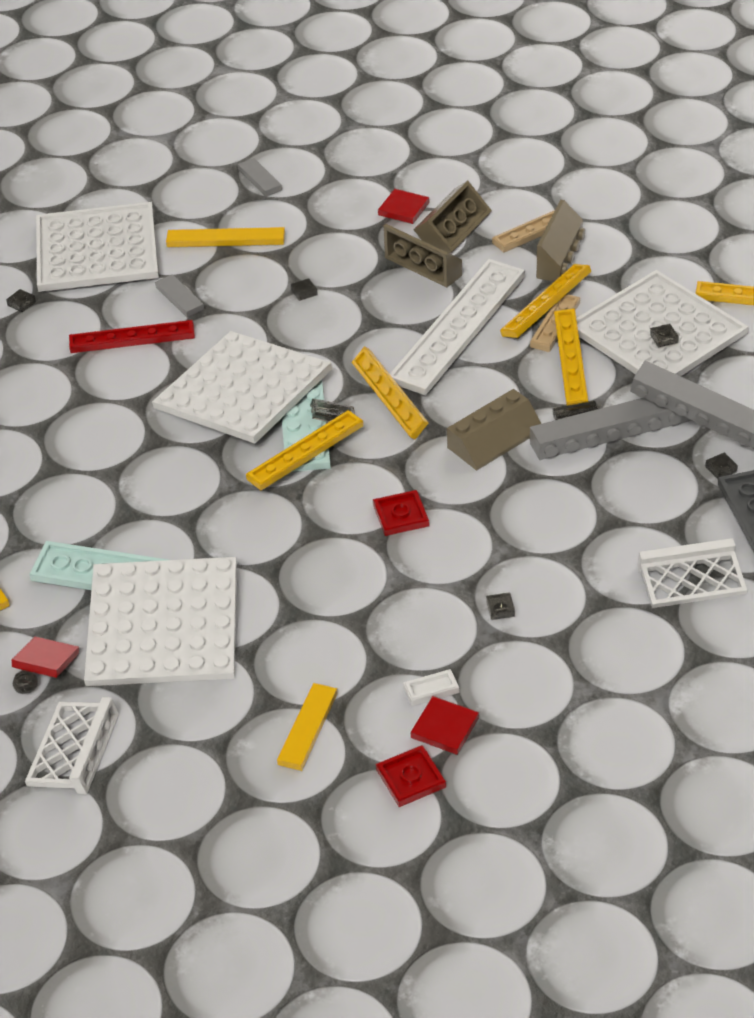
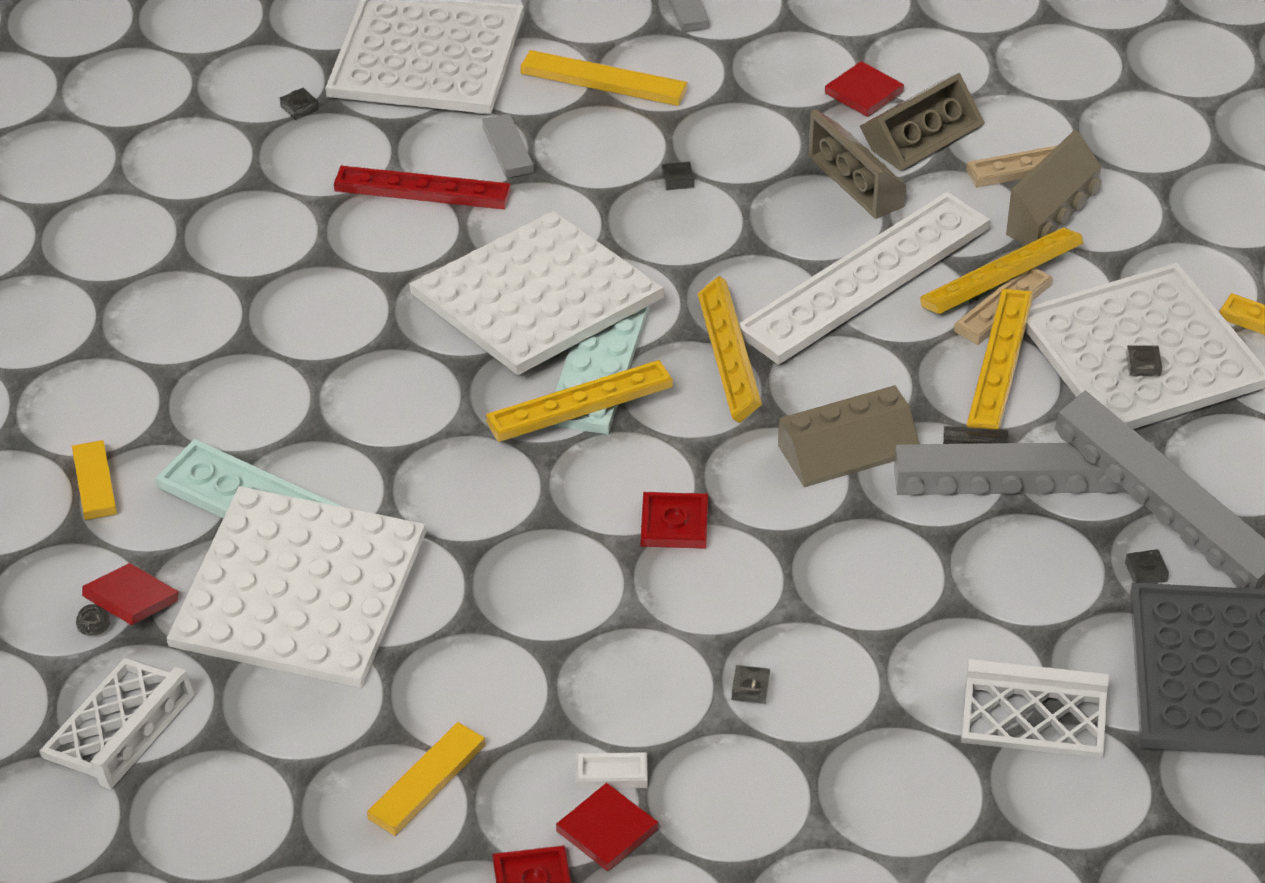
camera: 15 degrees right, 0 degrees up
clear smoke tile [310,398,355,422] -> none

